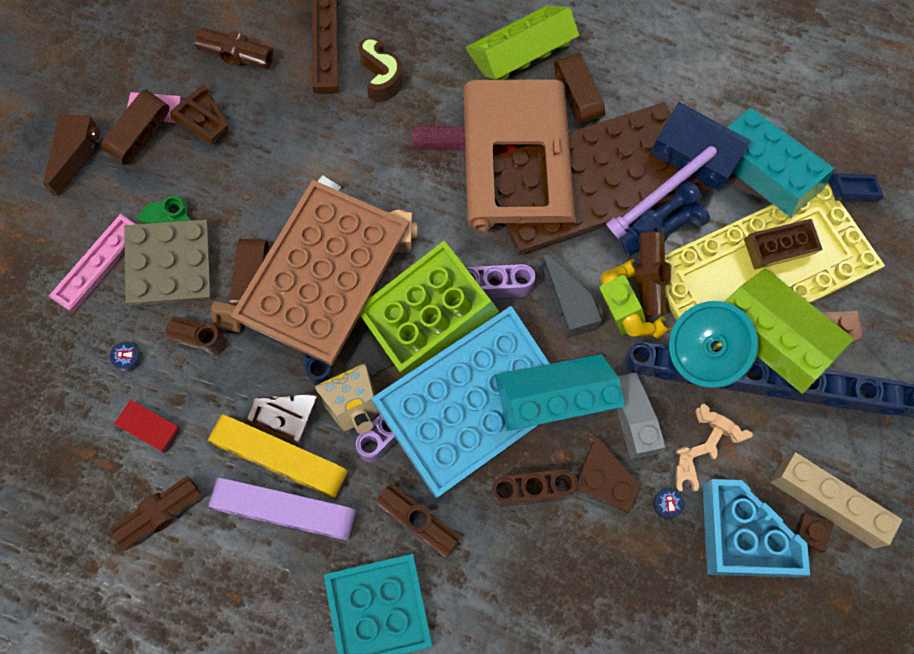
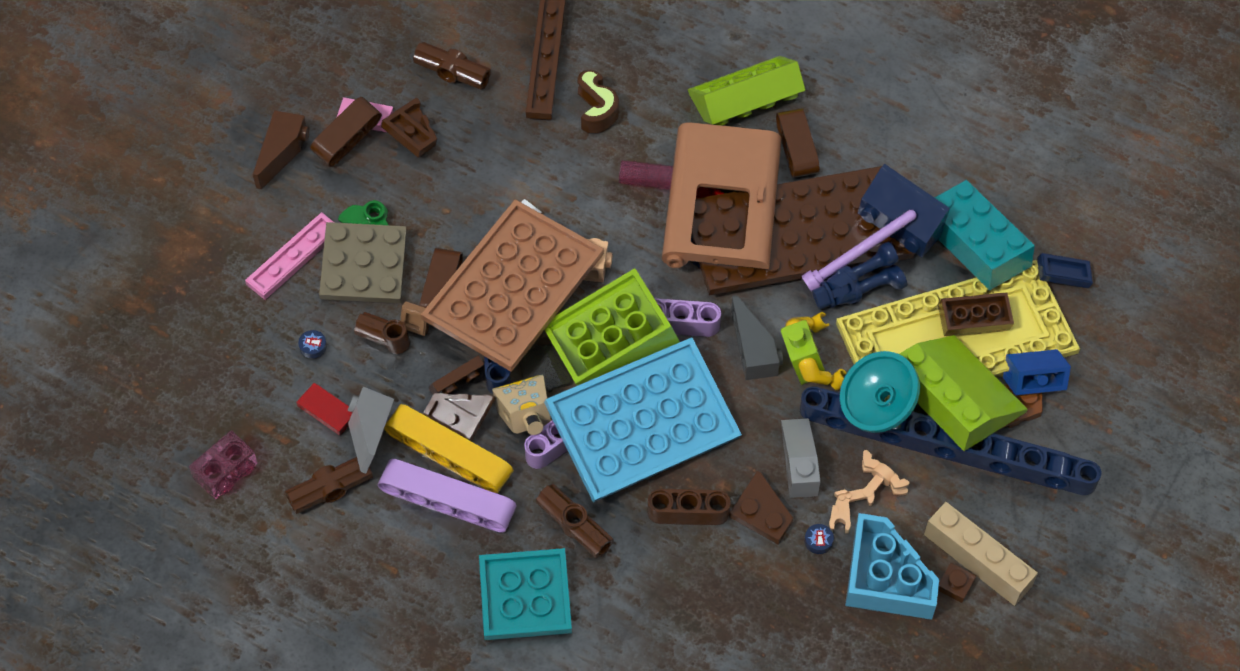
camera: 10 degrees right, 10 degrees down
teal slope [495,354,626,431] -> none
reddish brown piece [634,232,671,316] -> none
none -> clear pink brick [189,430,258,500]
none -> light grey slope [347,387,394,474]
none -> reddish brown plate [429,355,484,394]
none -> blue brick [1003,349,1071,395]

